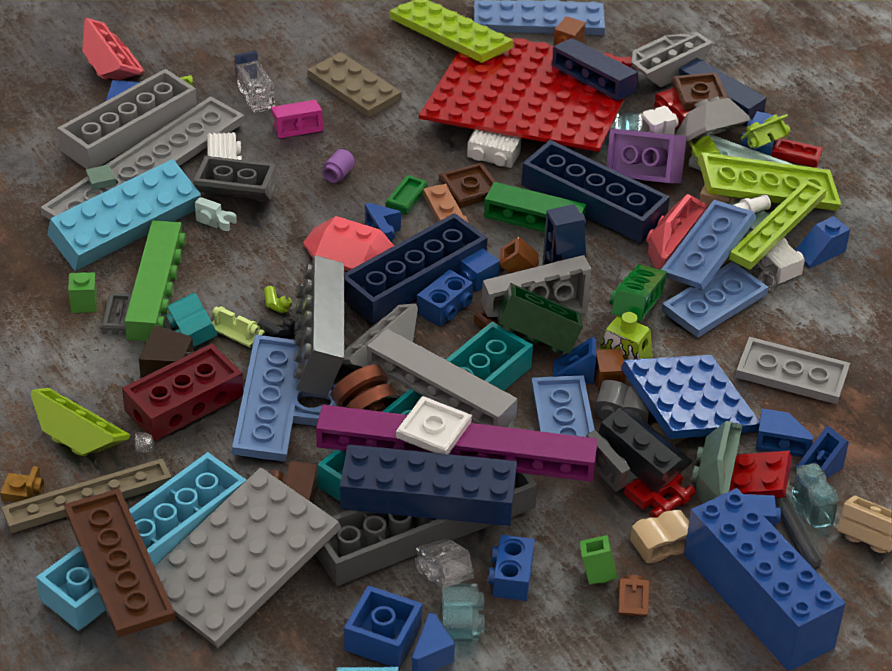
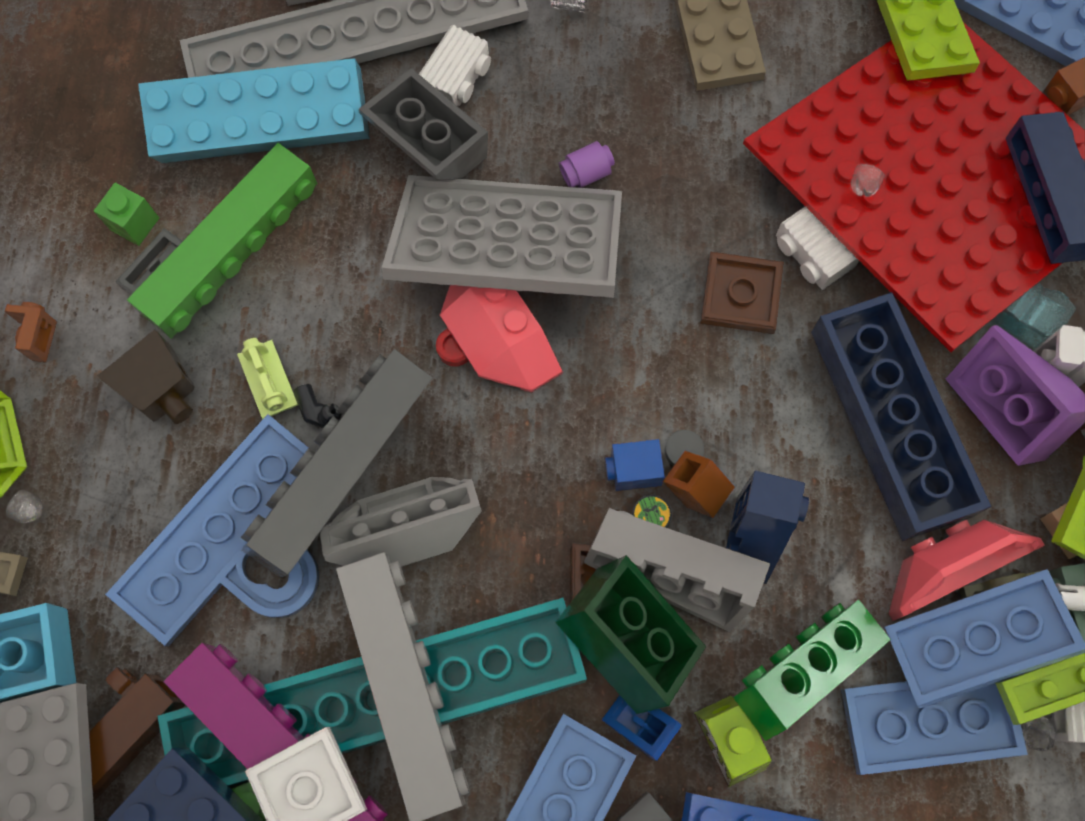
camera: 40 degrees right, 30 degrees up
sand green tile [86,164,116,190] -> none
dark red brick [122,343,243,442] -> none
teal brick [166,292,218,347] -> none
light aqua plate [195,197,237,231] -> none
lime arm [263,286,292,314] -> none
dark pink hinge [271,100,324,138] -> none
copper wheel [330,364,399,412] -> none
dark blue brick [344,213,488,325] -> none
blue slope [365,203,401,242] -> none
green tile [385,175,428,215] -> none
blue brick [417,269,473,327] -> none
nougat plate [423,184,468,223] -> none
green brick [484,182,586,232] -> none
dark orange brick [594,349,626,390] -> none
none -> dark orange bracket [4,302,57,362]
none -> light grey plate [382,175,622,298]
none -> clear hinge [851,164,885,197]

